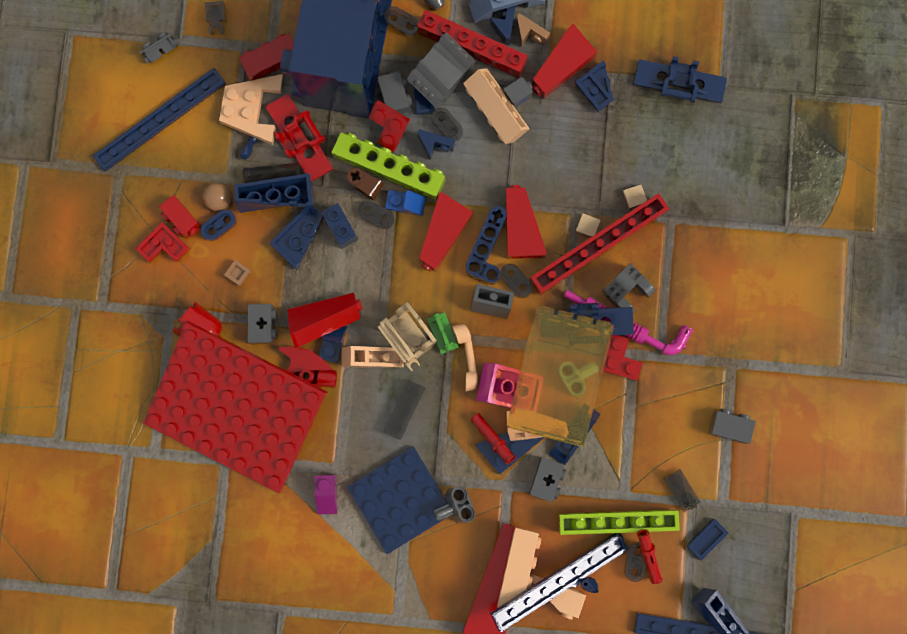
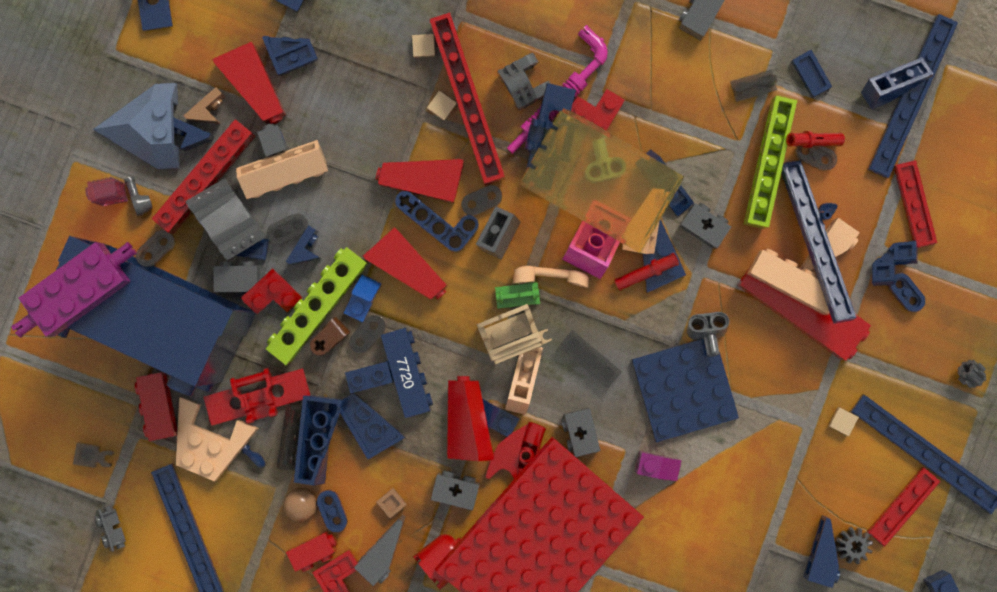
camera: 75 degrees left, 5 degrees up
none -> dark grey slope [354,514,406,586]
none -> dark blue brick [381,328,434,418]
none -> dark grey brick [561,408,600,457]

